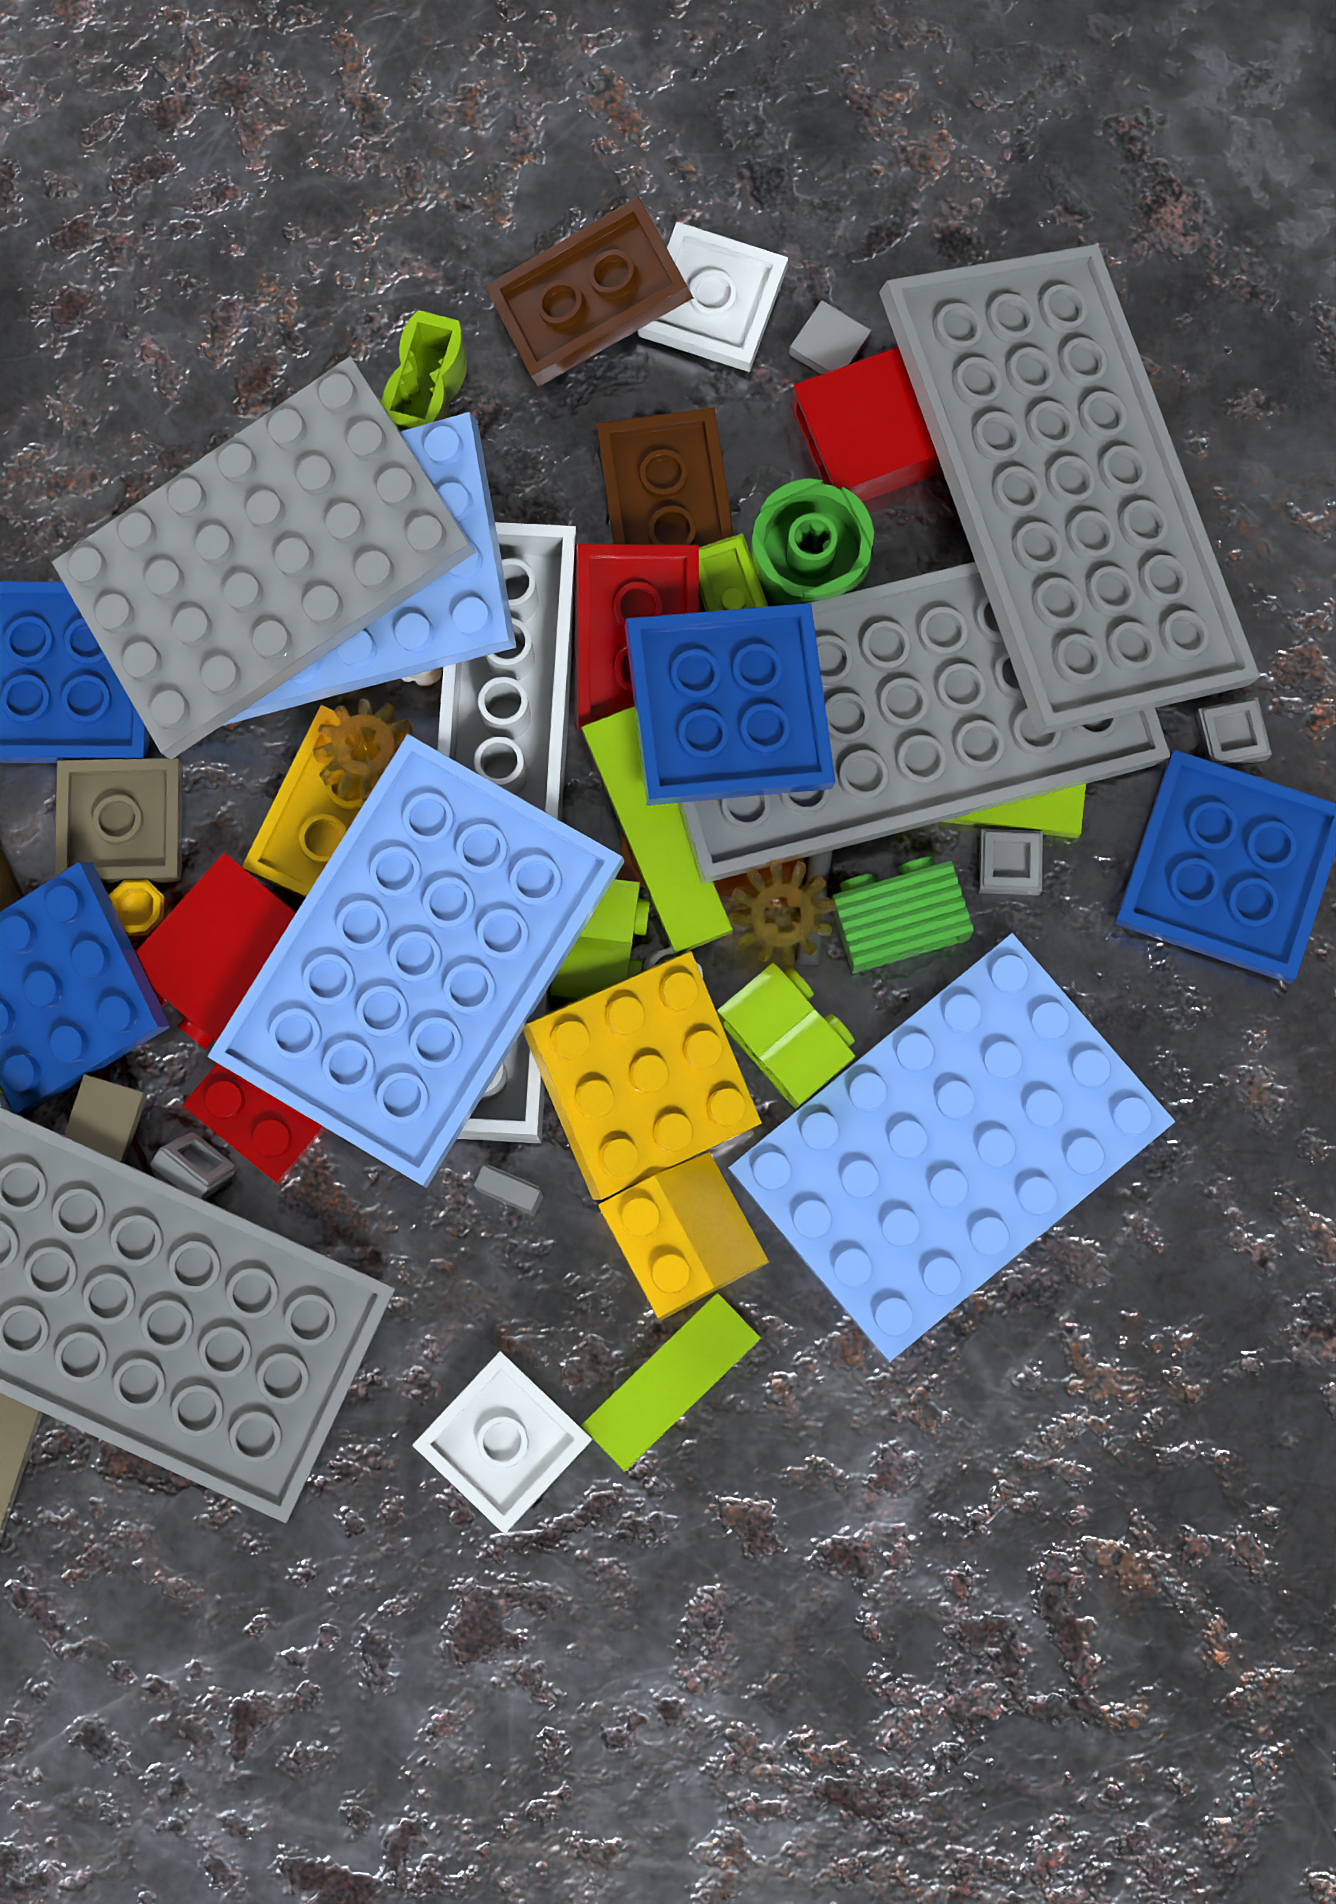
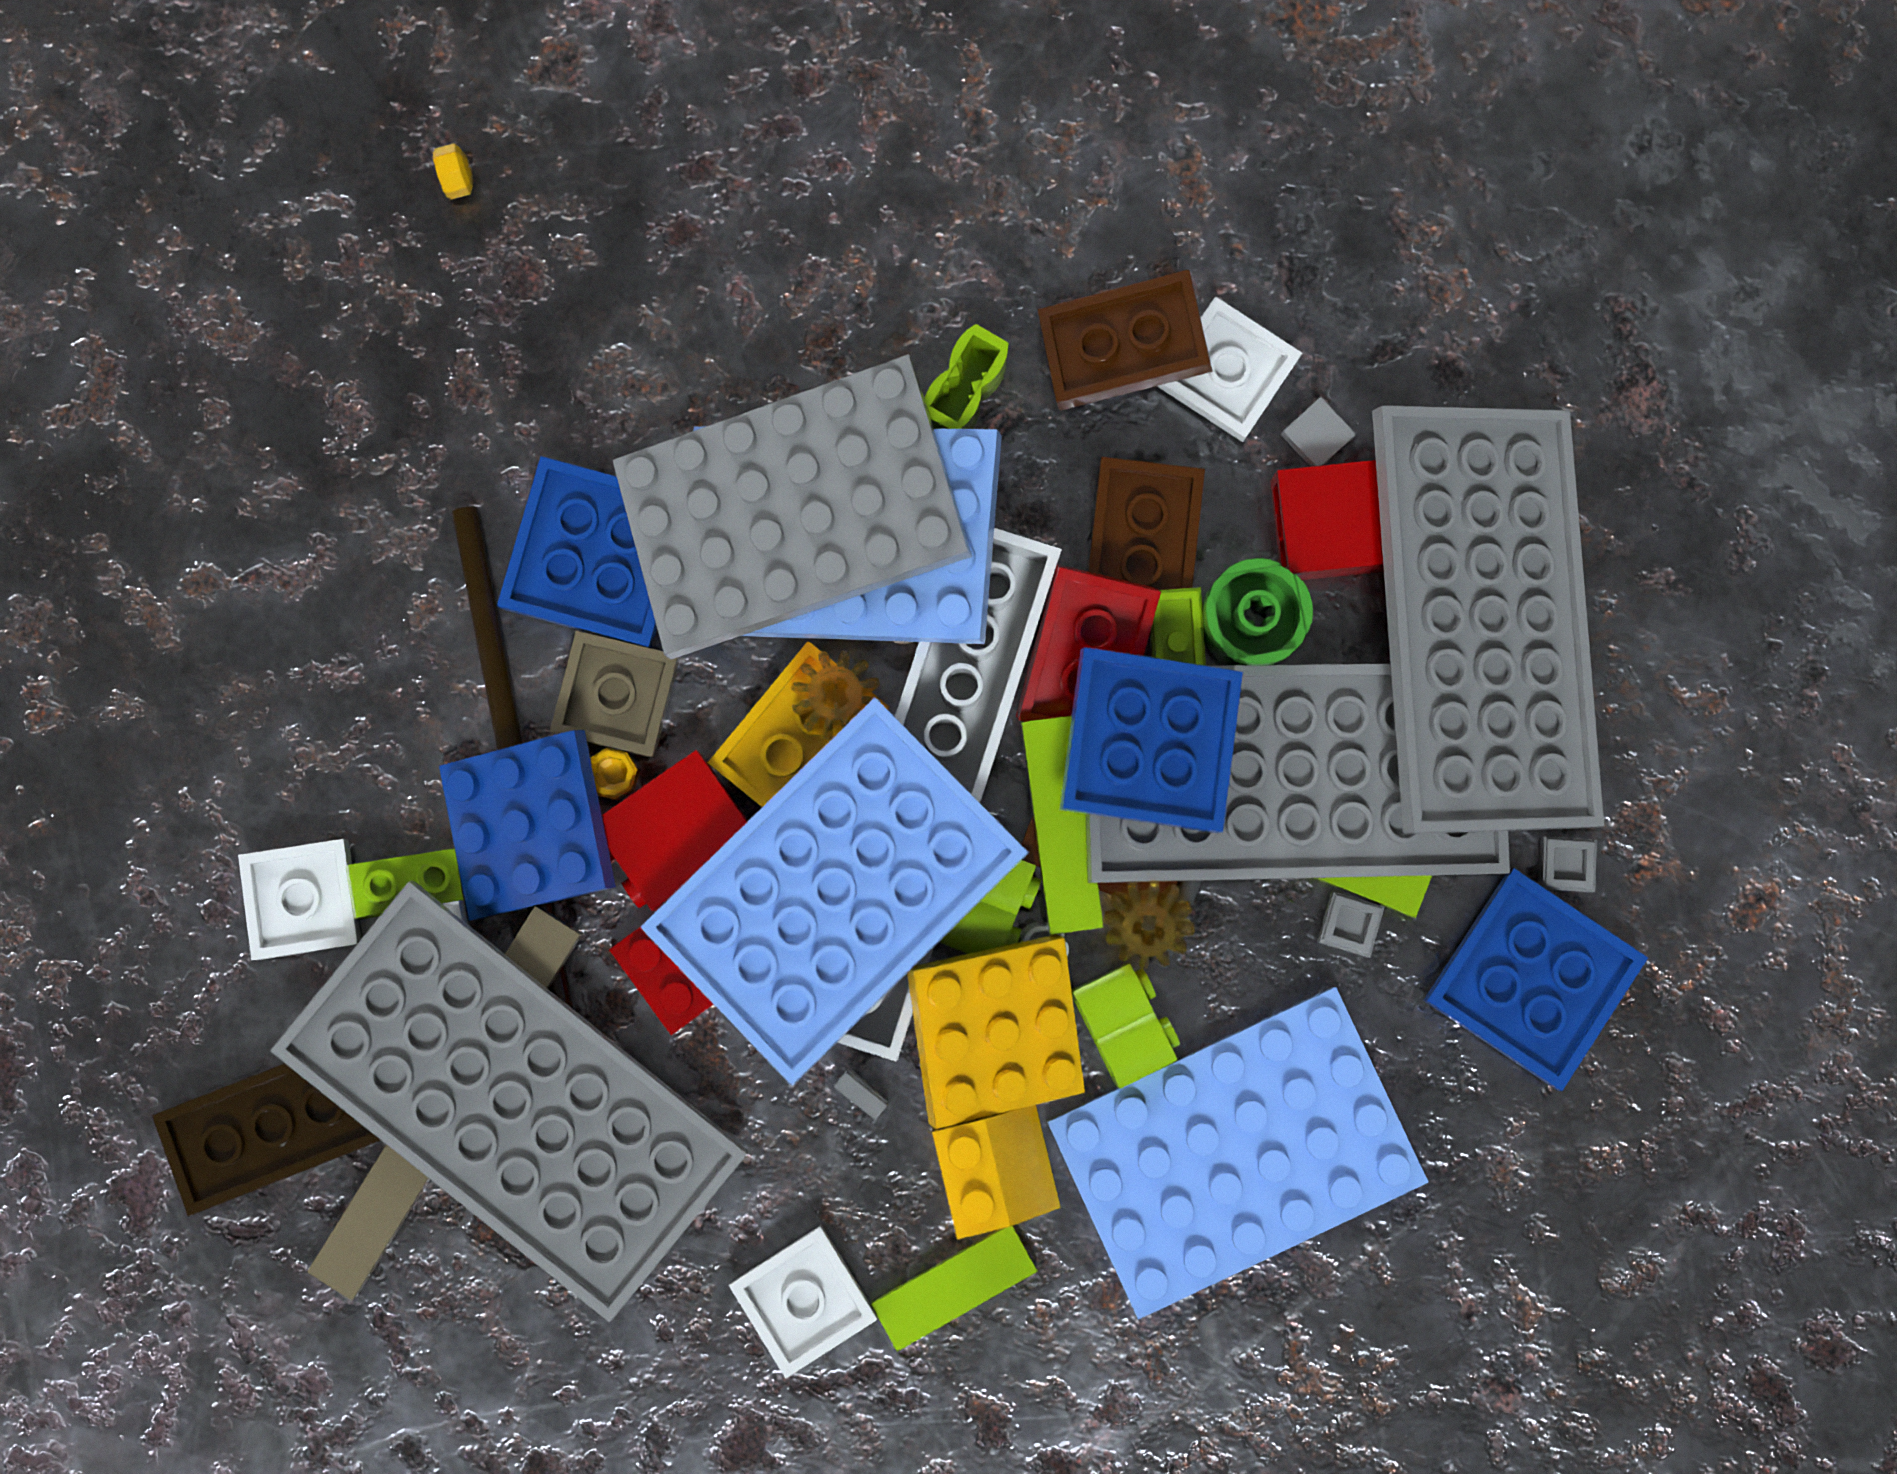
camera: 10 degrees right, 5 degrees up
light grey tile [150,1130,237,1200] -> none
bright green brick [830,856,974,974] -> none

